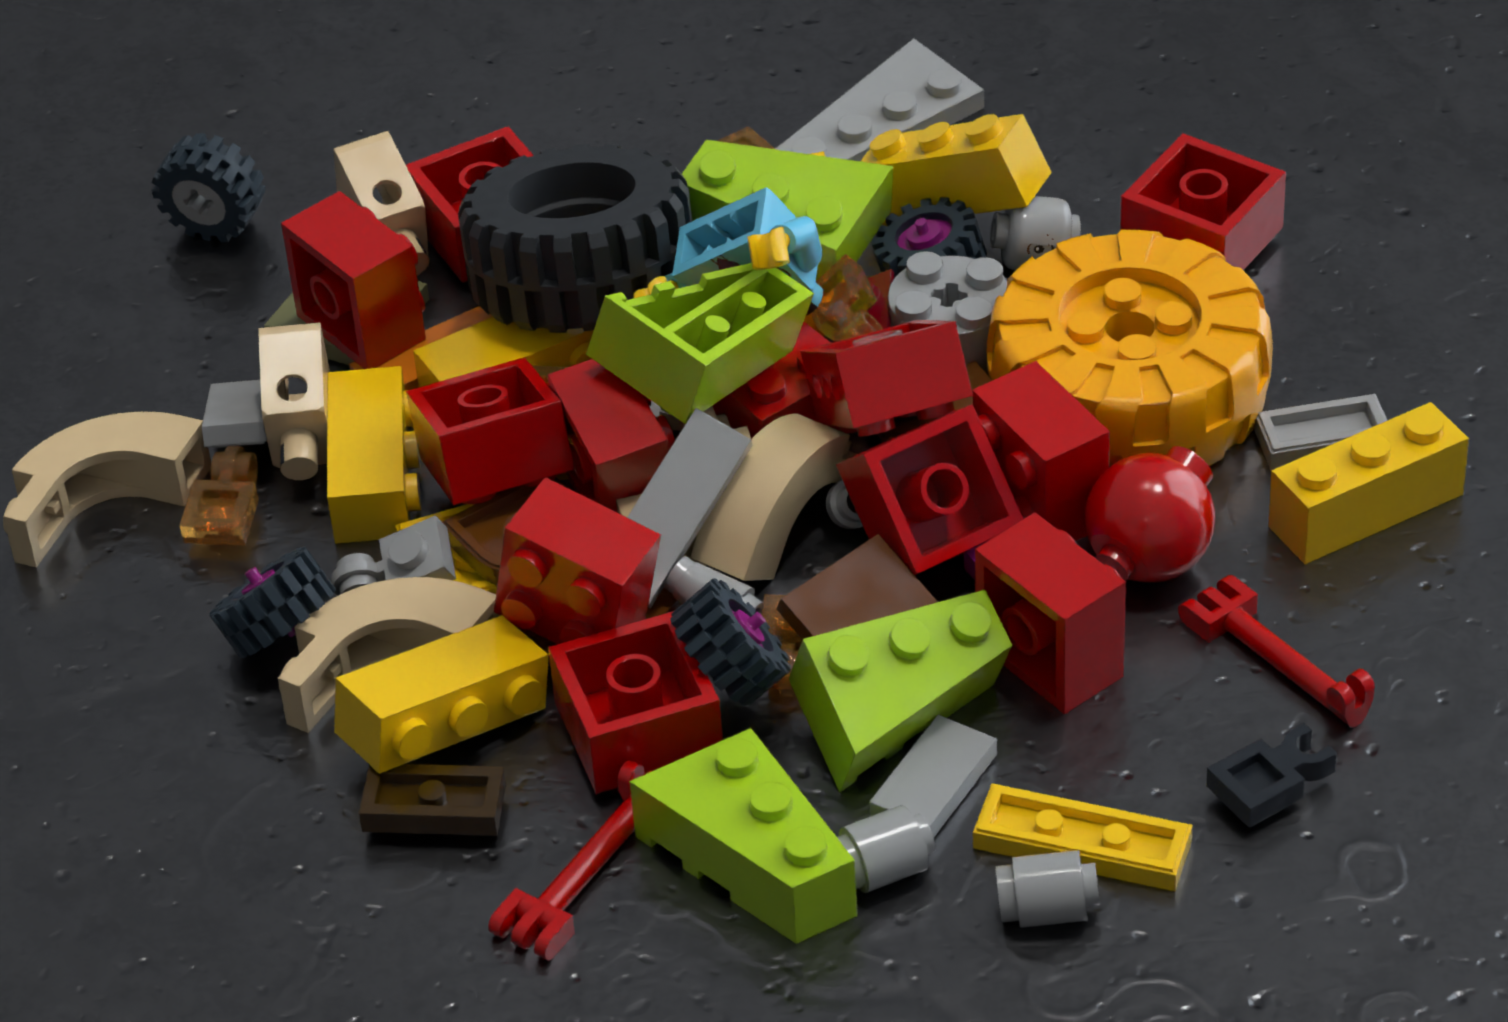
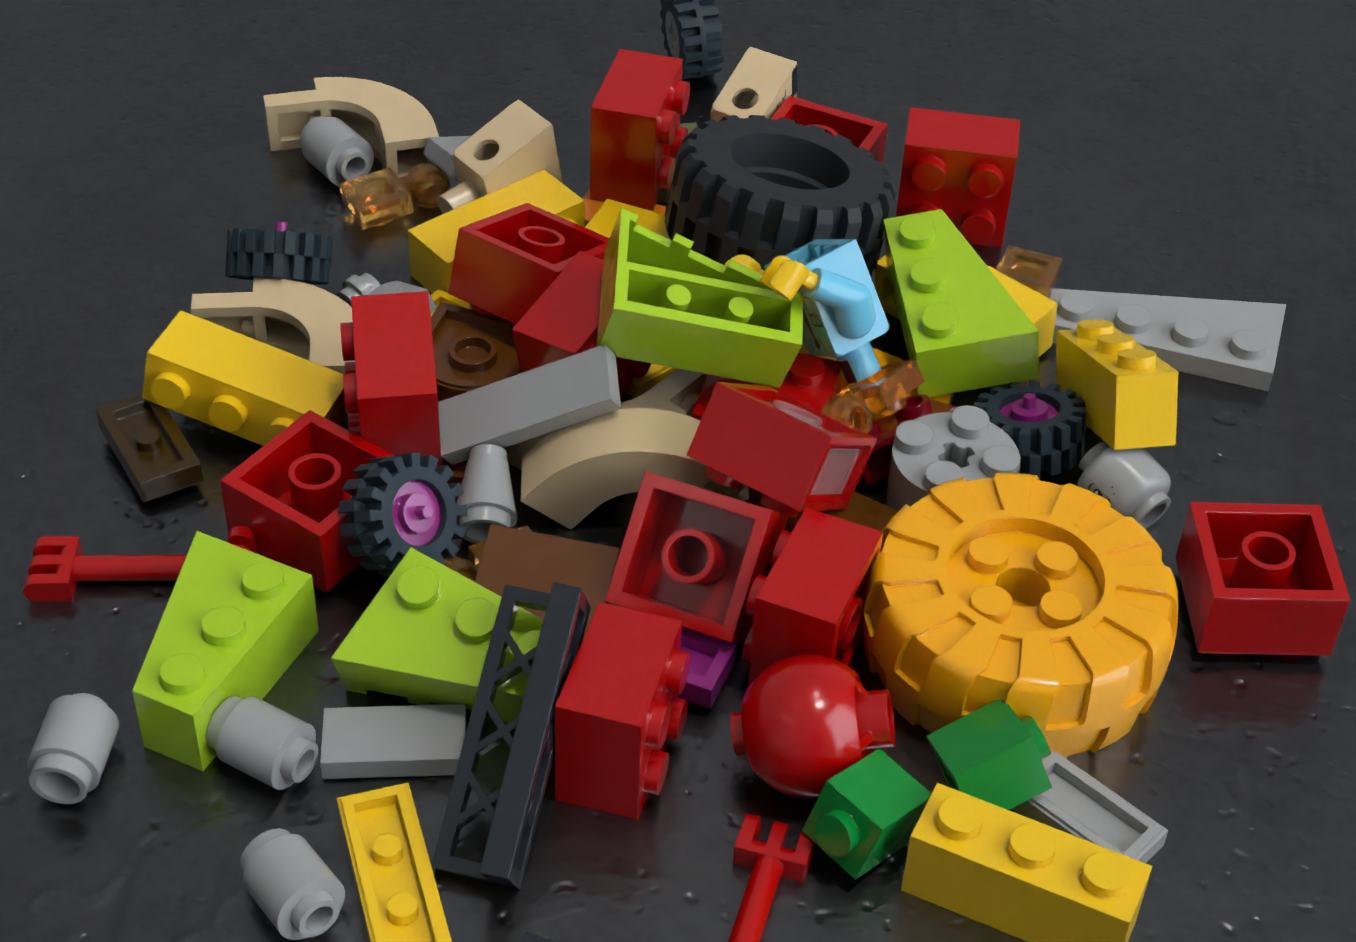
camera: 50 degrees right, 0 degrees up
none -> light grey brick [27,693,119,804]
none -> light grey brick [300,116,374,187]
none -> black fence [431,582,591,889]
none -> green brick [802,748,932,880]
none -> red brick [896,107,1020,248]
none -> green brick [926,699,1052,810]

